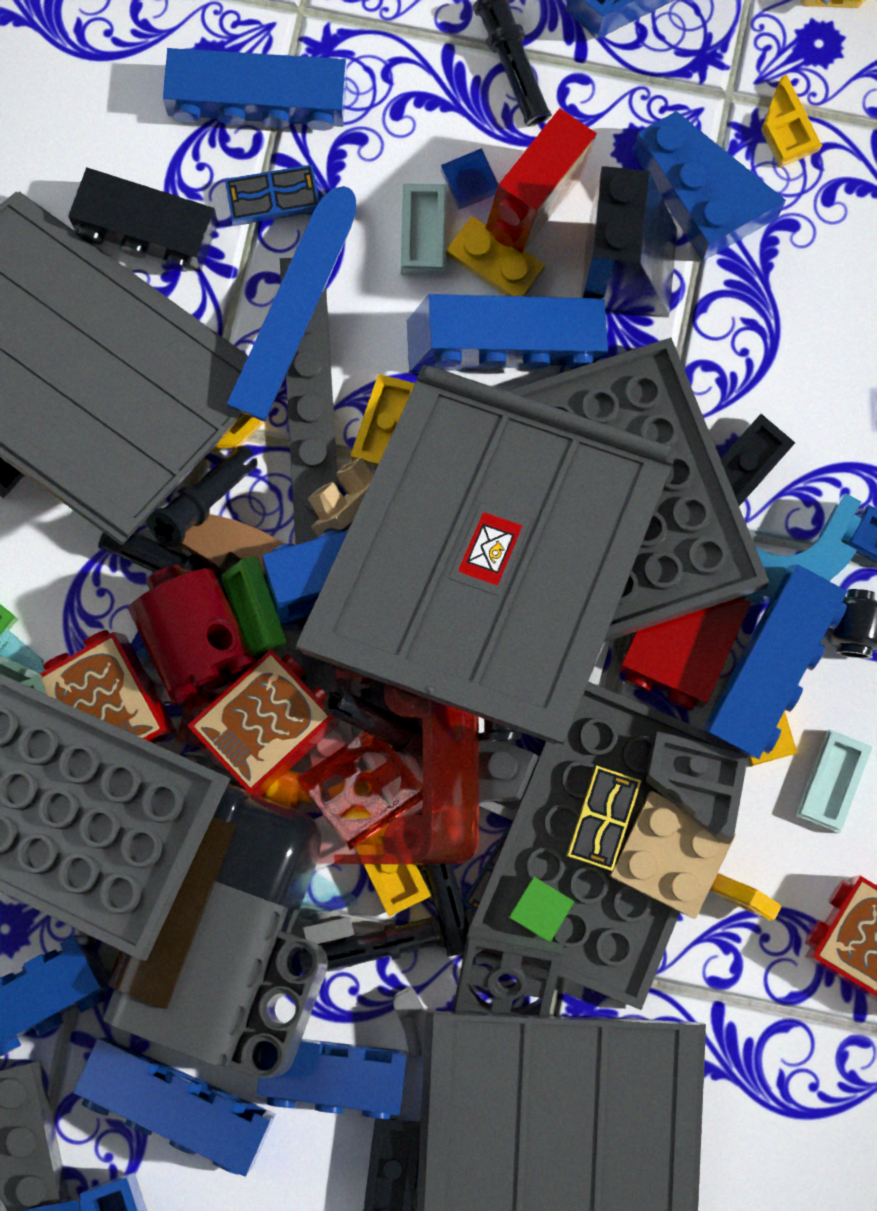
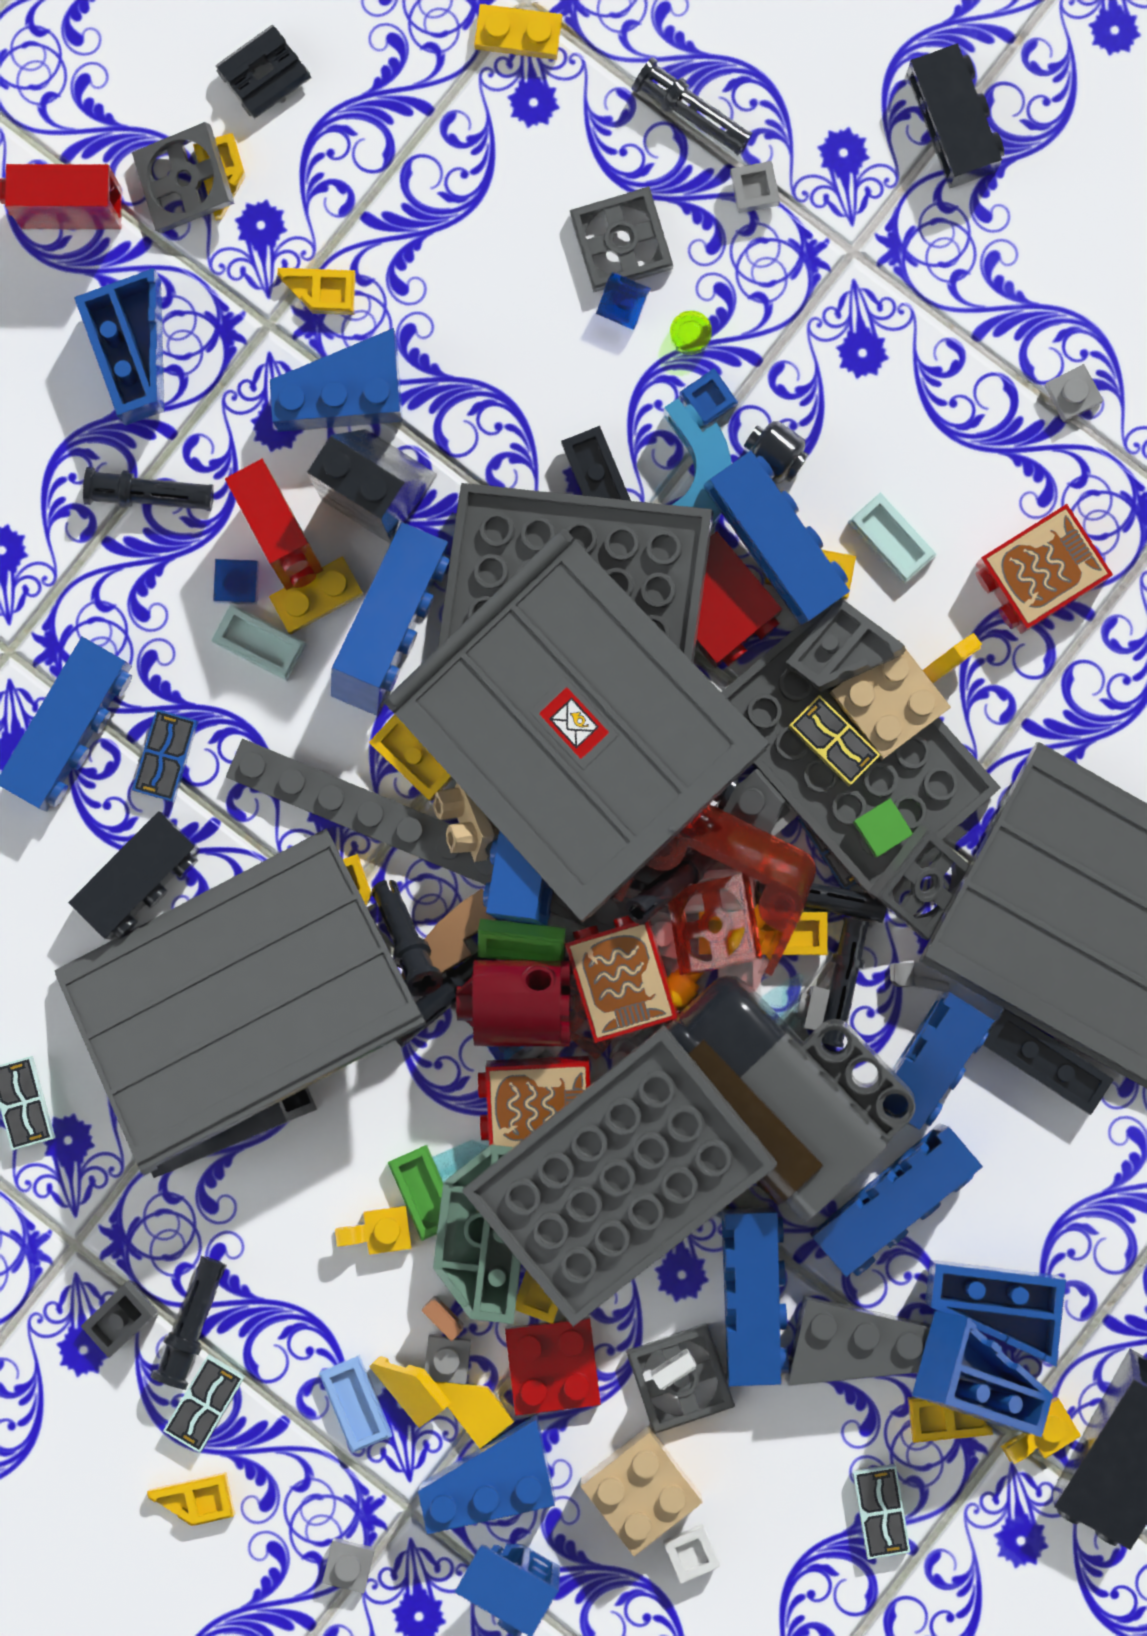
camera: 55 degrees left, 5 degrees up
blue piece [227,186,356,422] -> none

